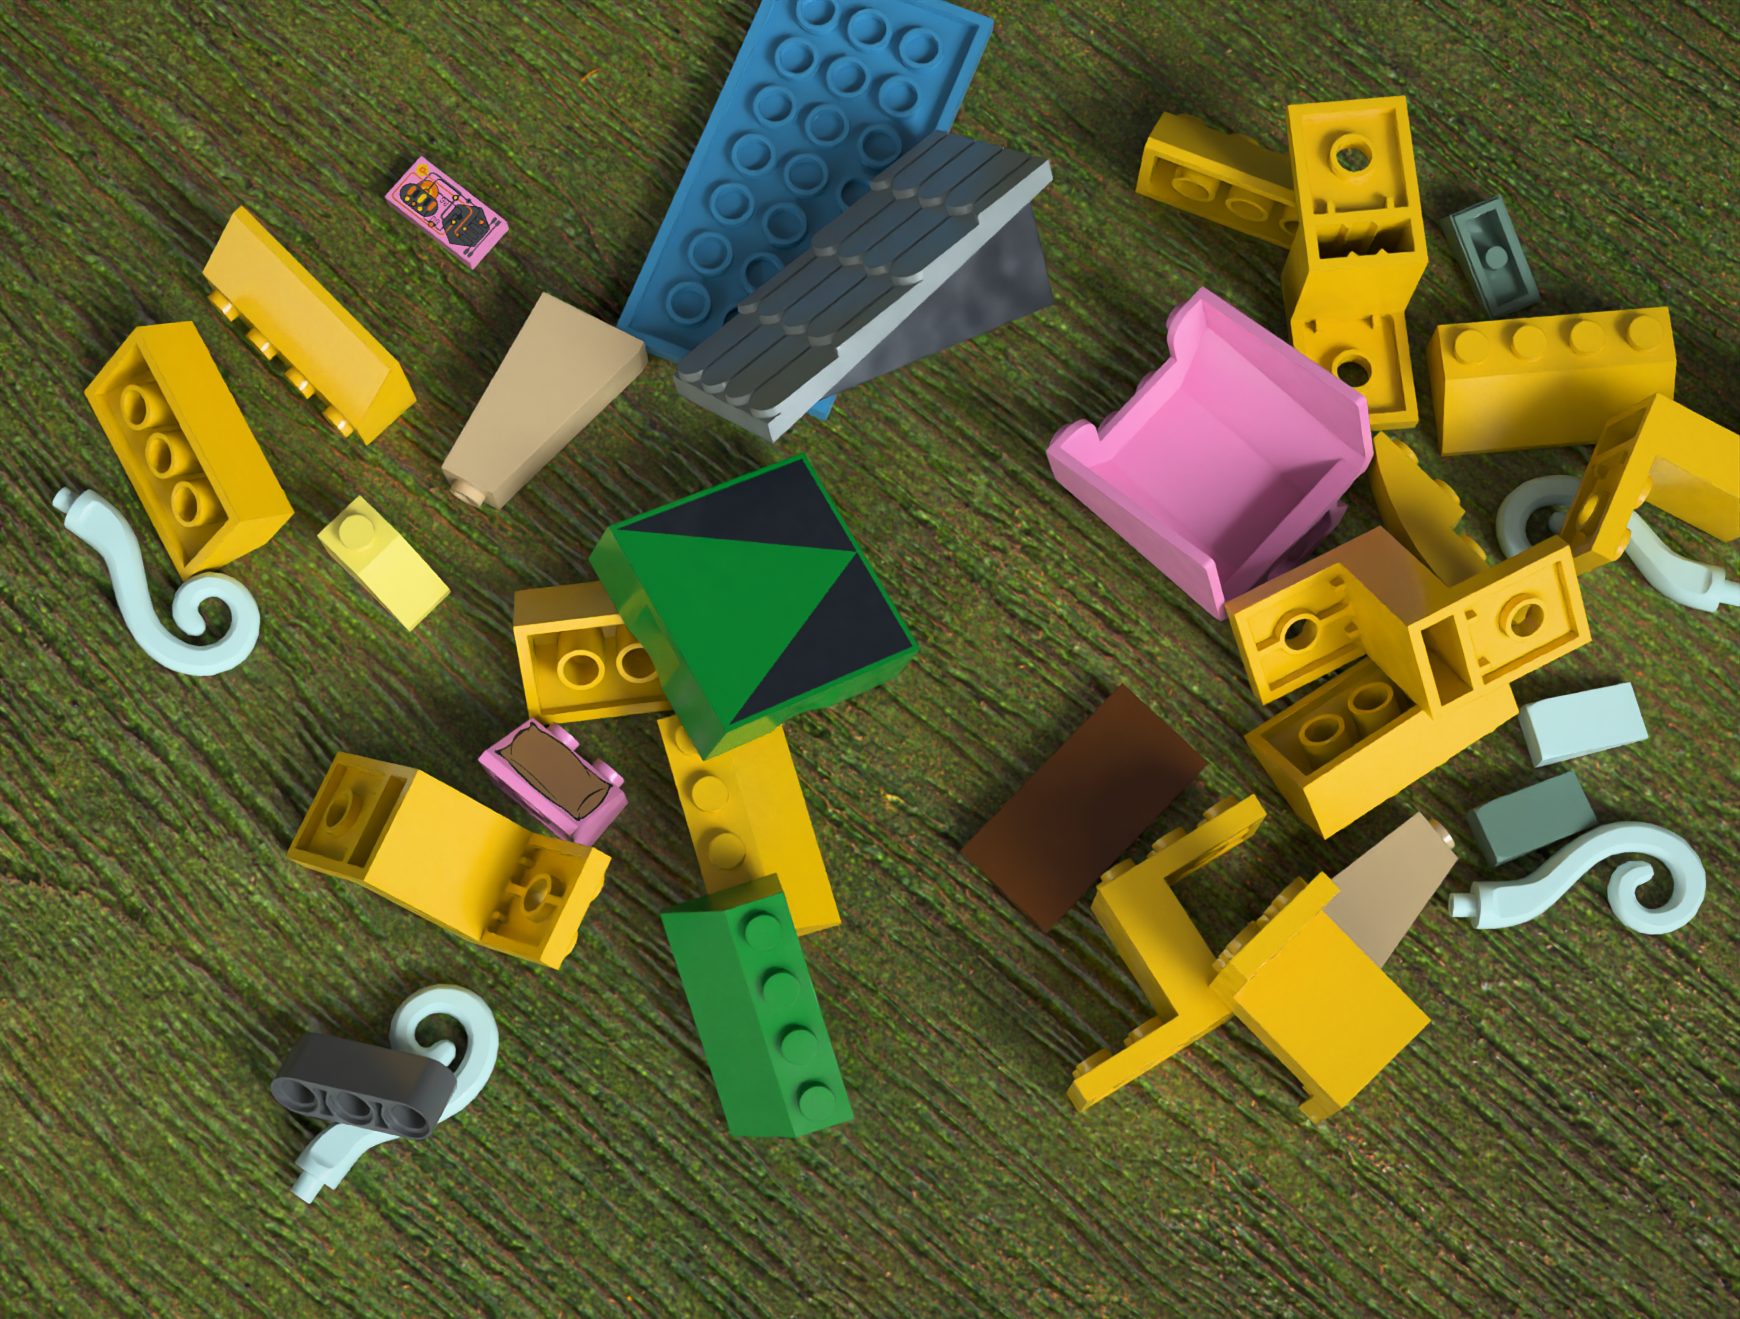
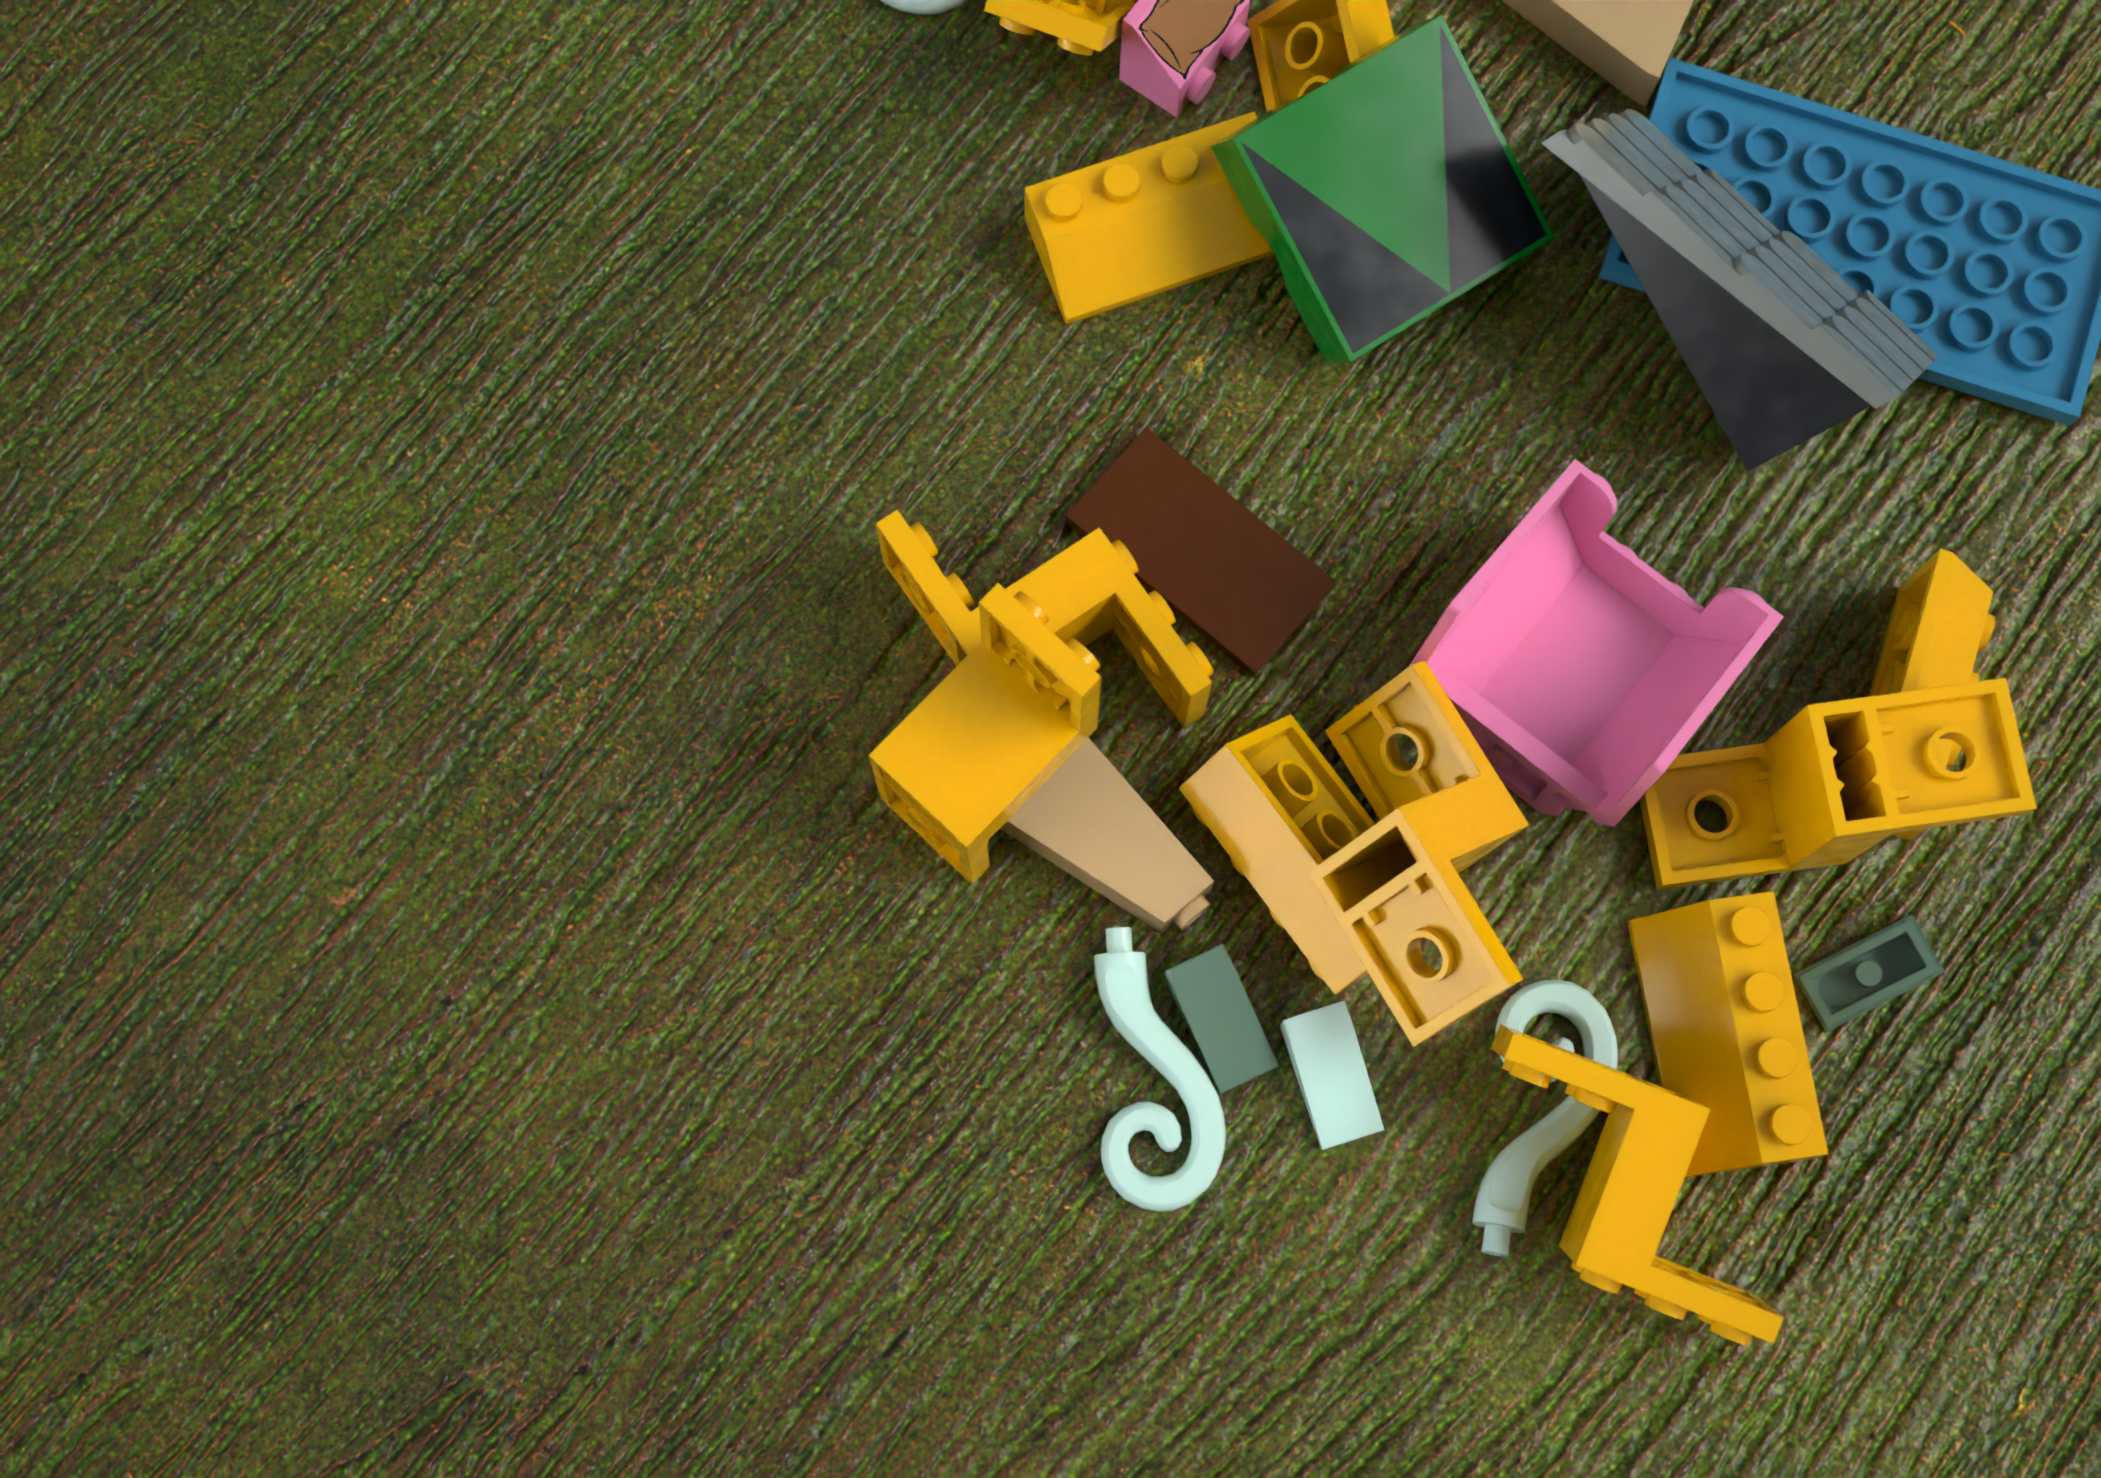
camera: 85 degrees right, 0 degrees up
green slope [659,873,854,1138] -> none
yellow slope [1367,431,1531,626] -> none

